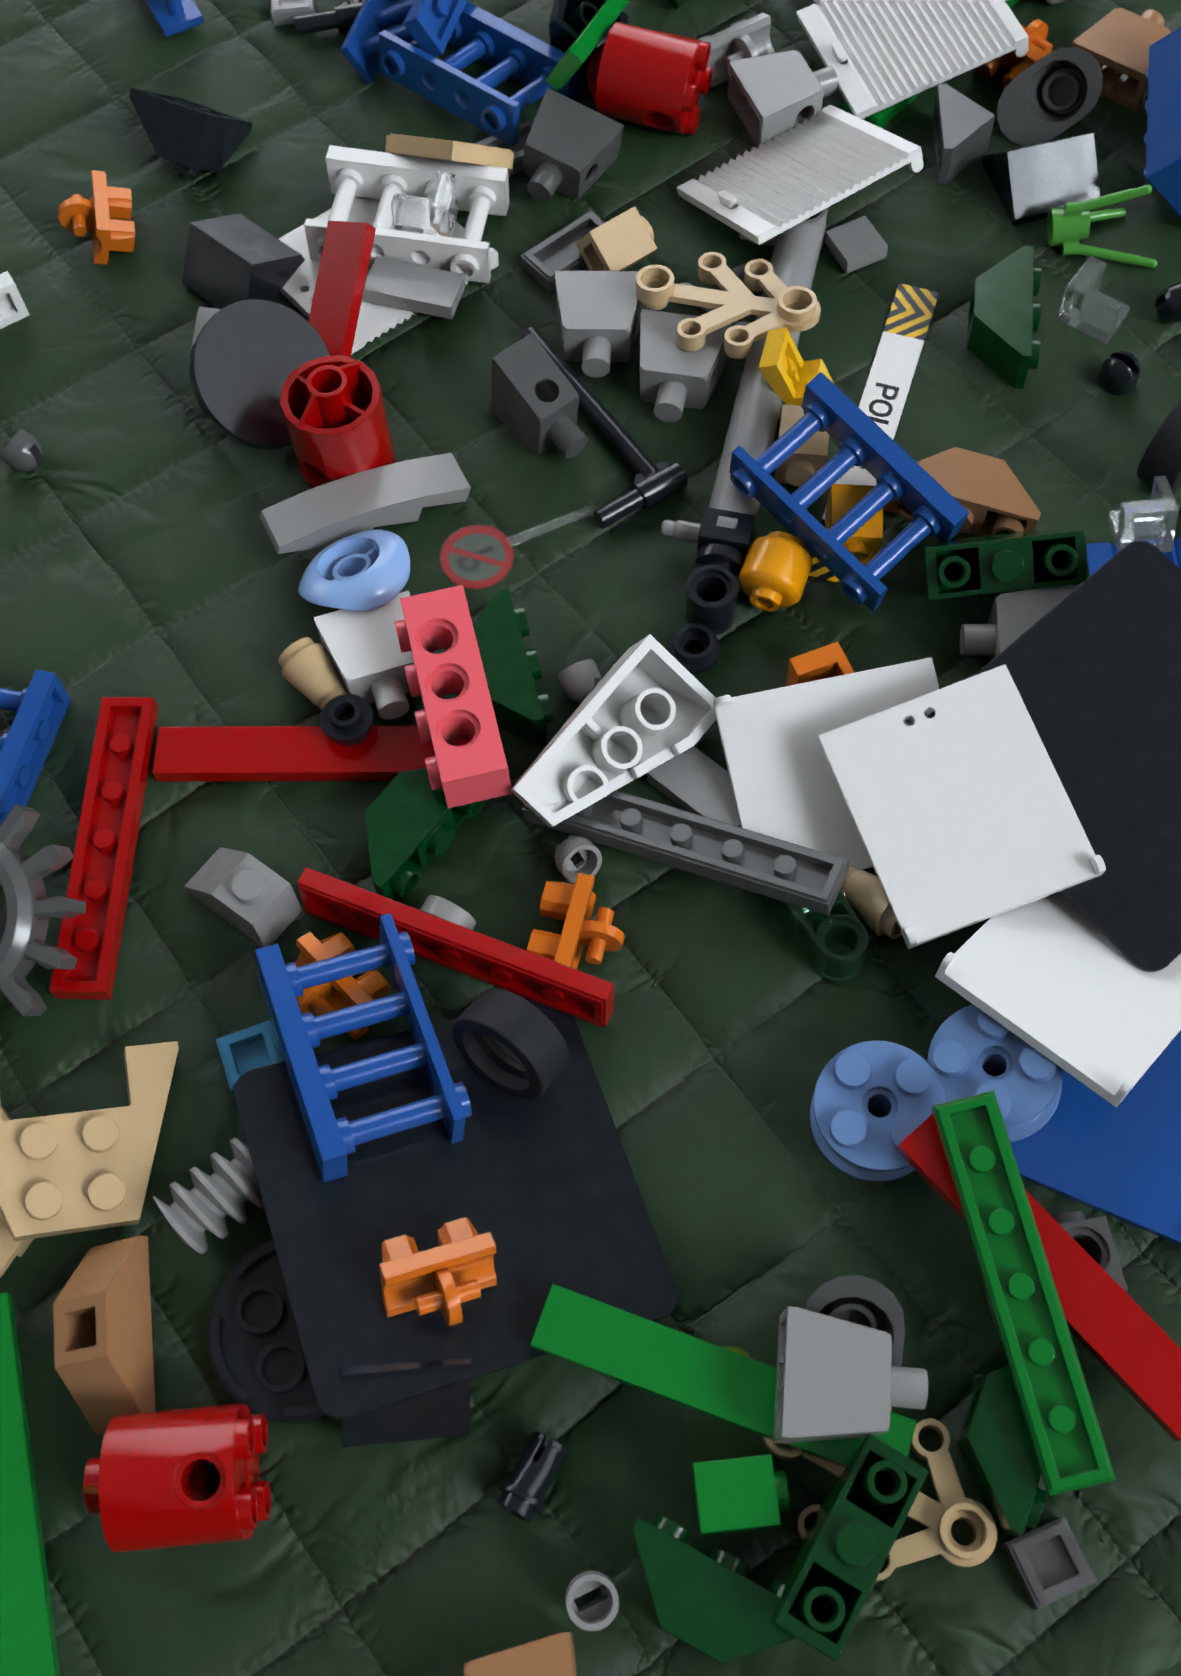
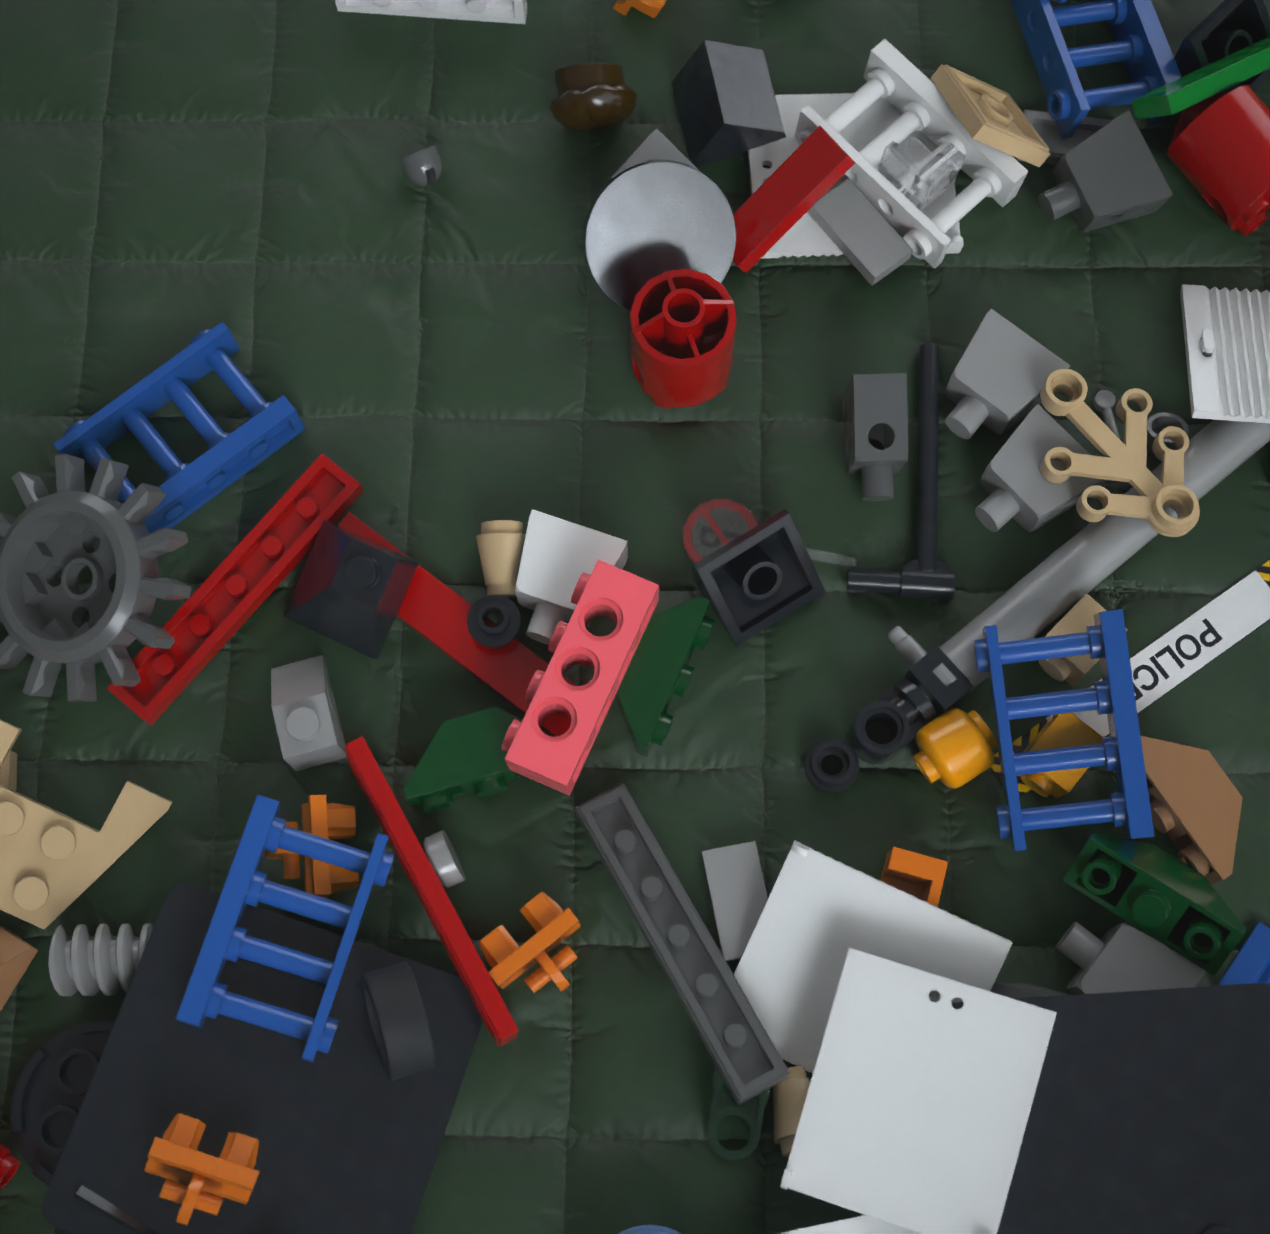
camera: 35 degrees right, 10 degrees up
dark azure tile [216,1020,284,1096] -> none
light grey slope [260,453,471,554] -> none
light blue hat [298,530,410,611] -> none
white wedge [510,634,717,828] -> none
dark grey tile [521,210,605,293] -> none
light grey hinge [554,835,602,883] -> none
light grey hinge [557,659,602,703] -> none
tan brick [575,206,658,271] -> none
yellow slope [758,327,835,406] -> none
none -> black slope [283,520,419,659]
none -> dark brown piece [550,63,637,131]
none -> black slope [693,509,826,647]

